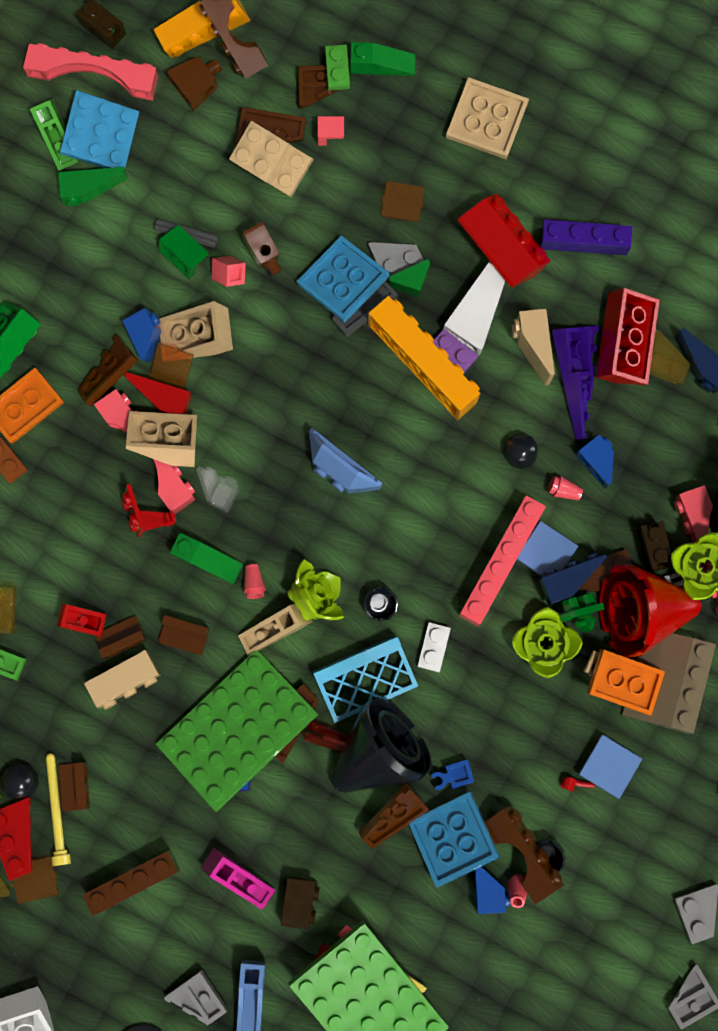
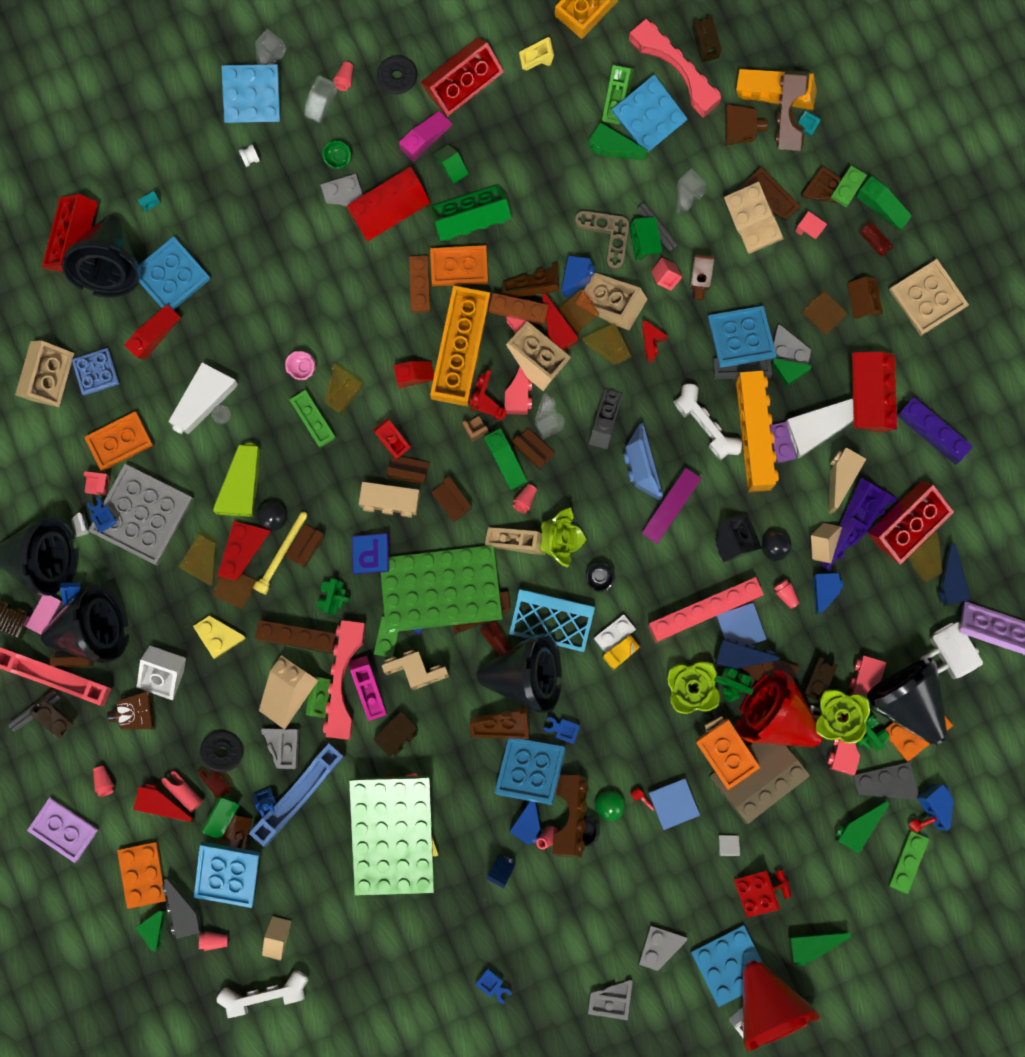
camera: 40 degrees right, 0 degrees up
none -> light yellow wing [193,616,246,659]
none -> tan slope [259,655,318,729]
none -> bright green plate [306,677,331,718]
none -> green hips [316,578,350,616]
none -> coral arch [323,620,366,740]
none -> blue piece [352,533,389,574]
none -> bright green plate [374,617,399,658]
none -> tan bracket [382,650,449,690]
none -> red slope [393,361,434,389]
none -> light orange brick [430,286,491,407]
none -> medium nougat panel [462,416,489,443]
none -> dark blue slope [486,854,515,889]
none -> dark orange plate [489,293,548,325]
none -> reddish brown panel [512,429,555,470]
none -> dark tan beam [575,211,629,271]
none -> clear yellow wing [582,323,631,366]
none -> dark grey slope [589,389,623,449]
none -> green hair [595,790,625,821]
none -> yellow leg [603,635,640,671]
none -> red slope [641,321,668,362]
none -> magenta slope [642,468,702,544]
none -> white plate [673,384,742,460]
none -> clear slope [676,168,707,214]
none -> black slope [716,513,762,562]
none -> white slope [719,835,740,856]
none -> teal tile [798,111,821,137]
none -> tan slope [811,523,842,564]
none -> reddish brown panel [847,276,883,319]
none -> clear red hinge [859,222,893,257]

